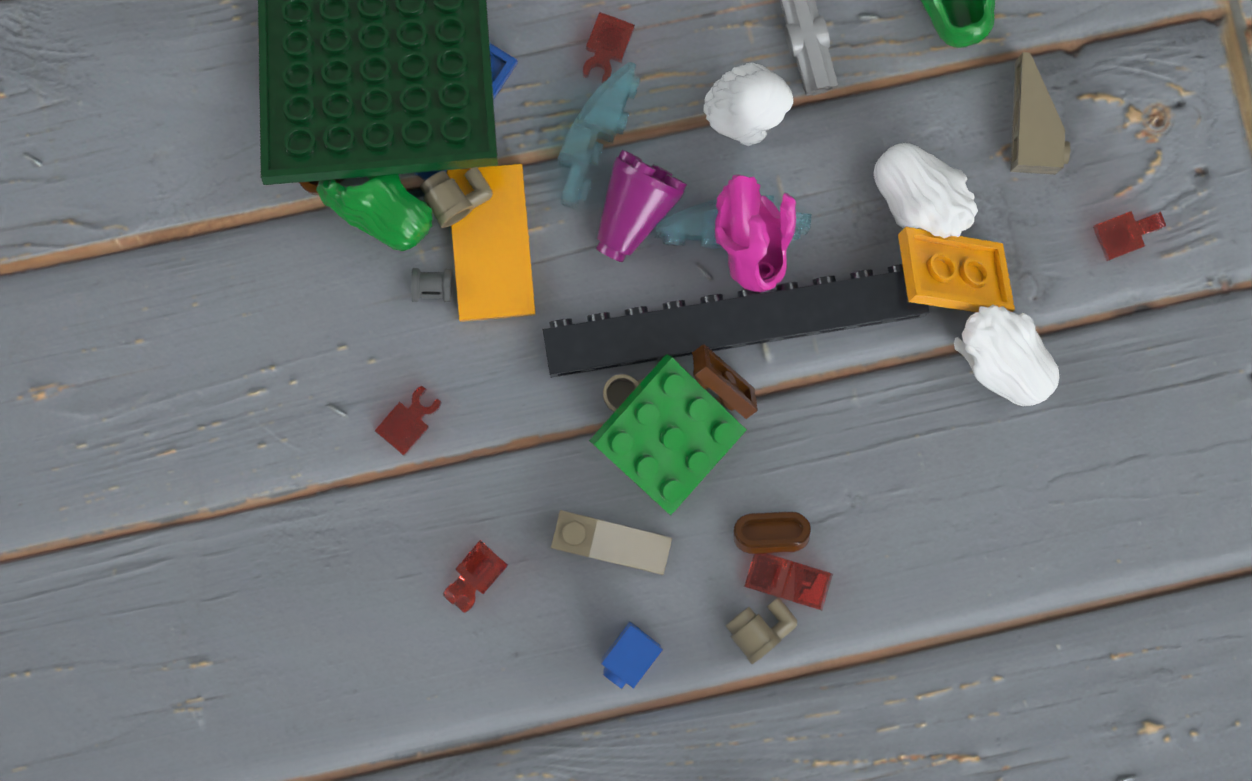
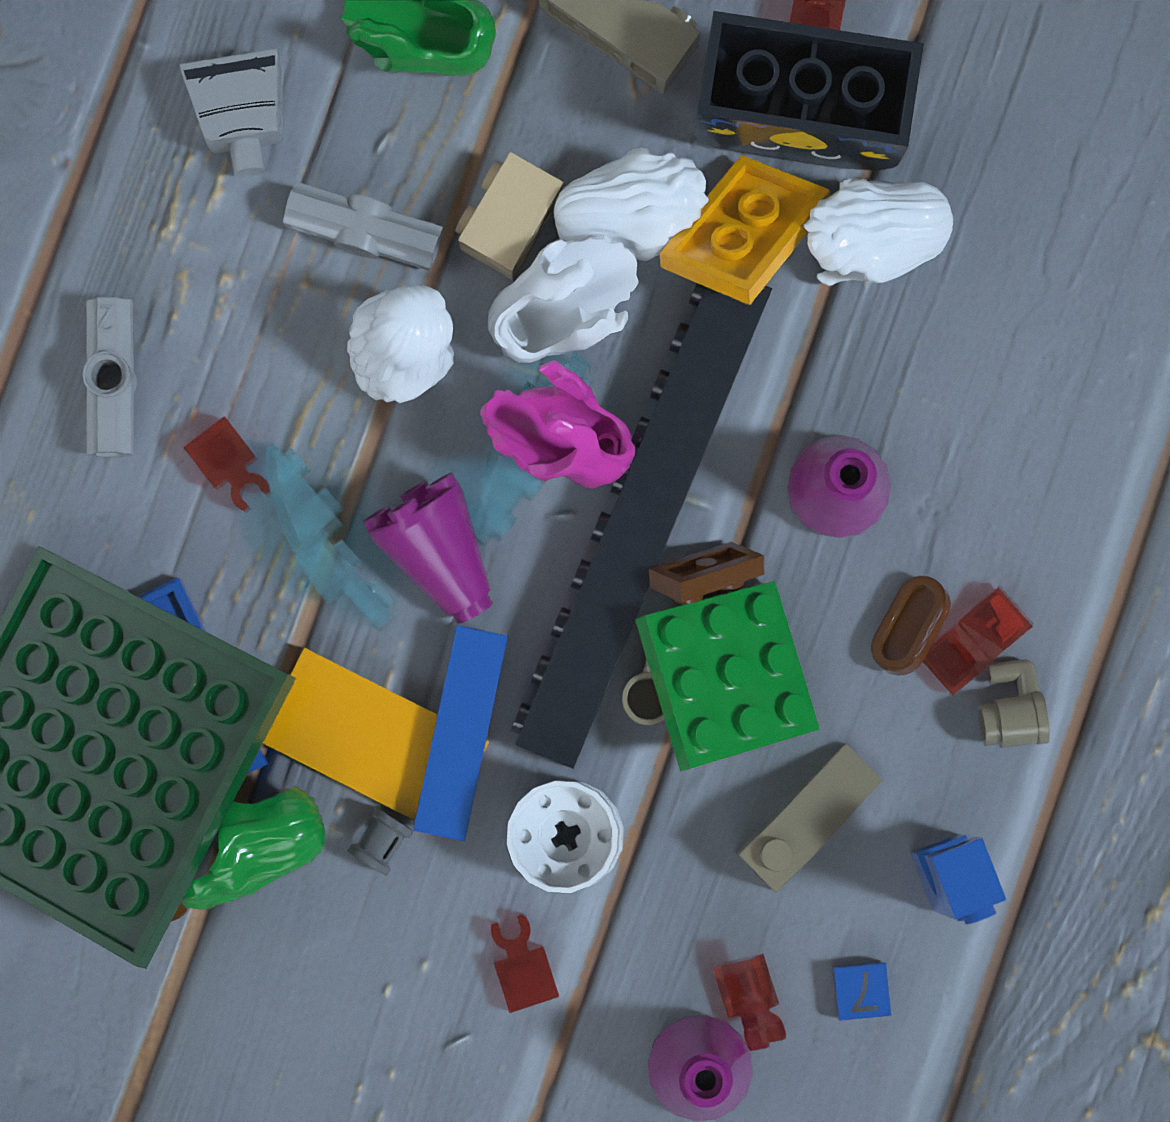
camera: 55 degrees left, 0 degrees up
dark tan piece [420,167,493,228] -> none
none -> blue tile [413,625,508,841]
none -> tan brick [455,152,564,280]
none -> white hair [488,235,639,363]
none -> white wheel [507,781,624,893]
none -> magenta cone [648,1015,753,1121]
none -> black brick [694,11,924,170]
none -> magenta cone [787,435,891,538]
none -> blue tile [832,962,891,1021]

